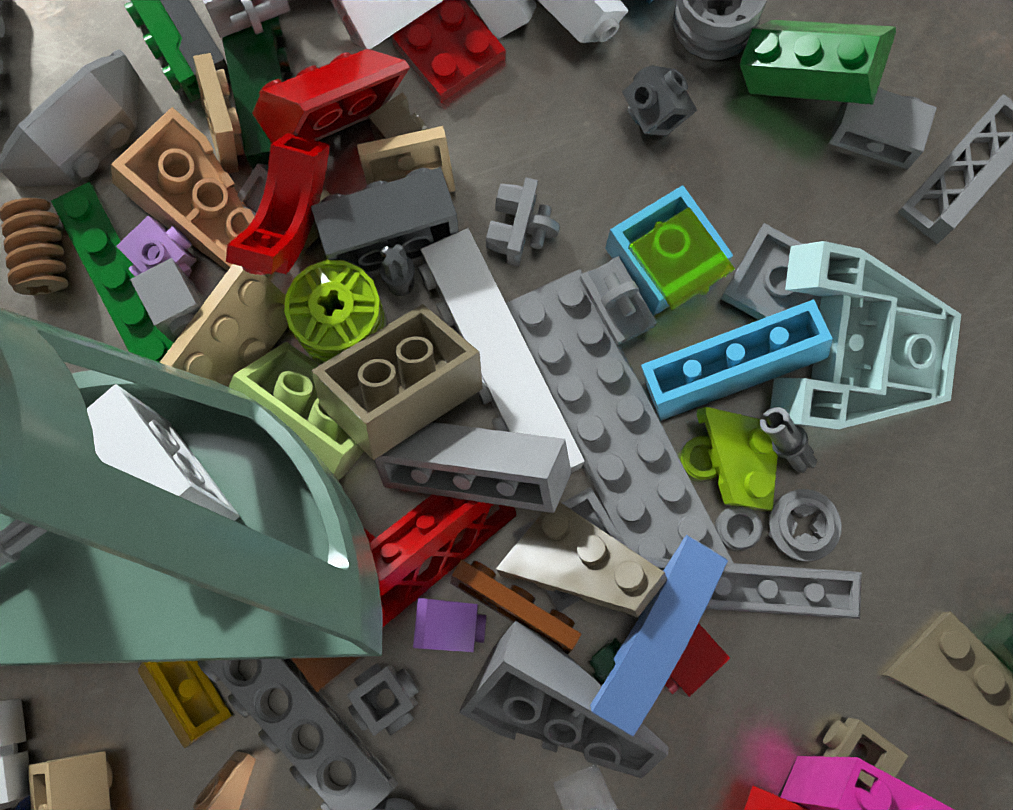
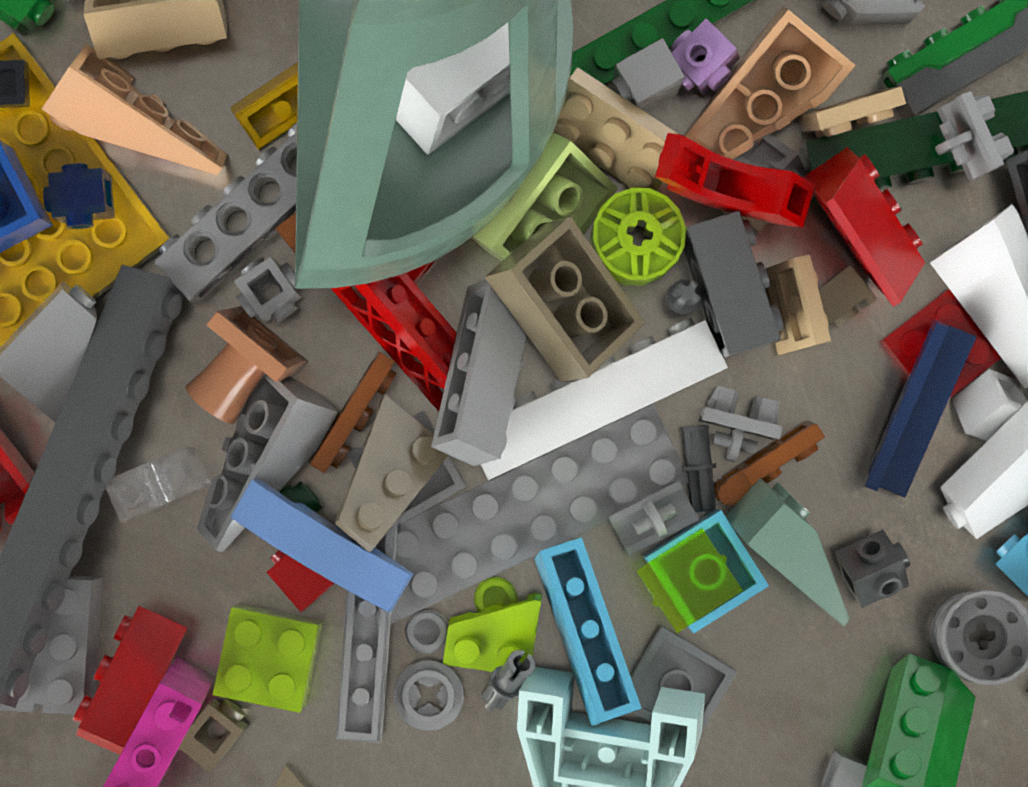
camera: 90 degrees right, 10 degrees up
medium lavender slope [413,598,487,652] -> none
none -> nougat plant [185,306,308,424]
none -> lime brick [213,603,324,713]
none -> dark grey axle [681,425,717,512]
none -> dark orange hinge [714,420,825,507]
none -> sand green slope [725,478,850,626]
none -> dark blue fence [864,319,976,498]

